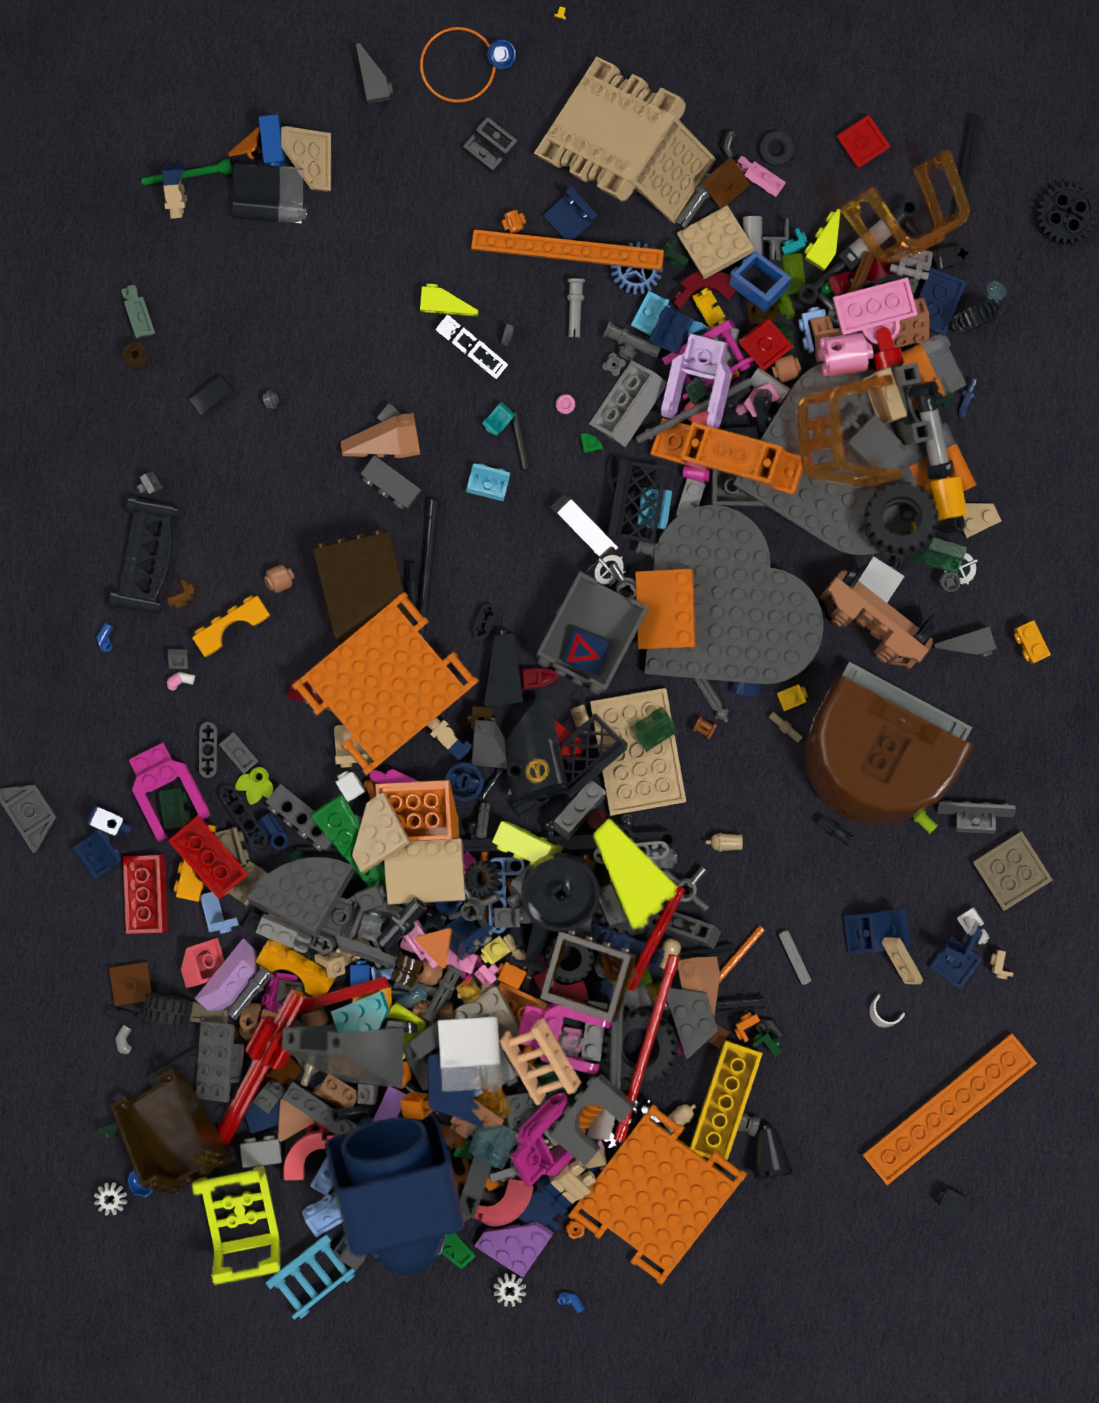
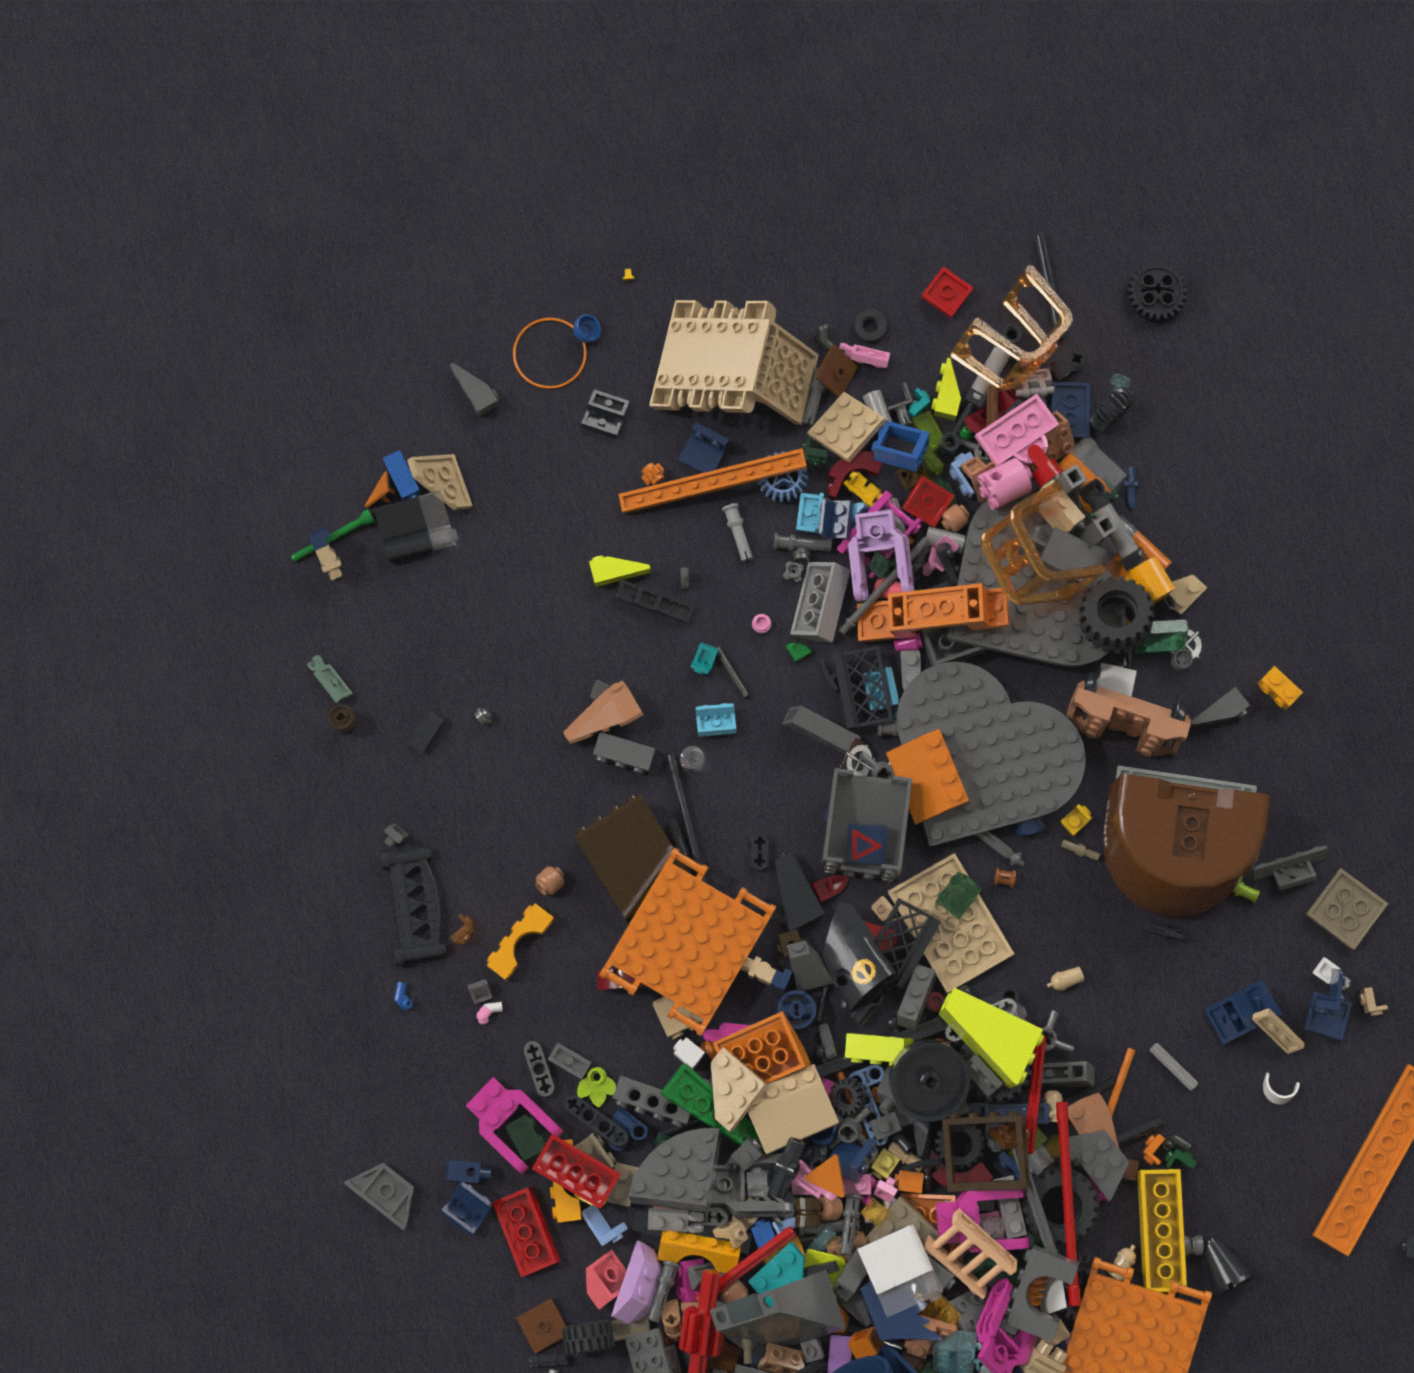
camera: 20 degrees left, 10 degrees down
none -> clear head [680,746,705,772]

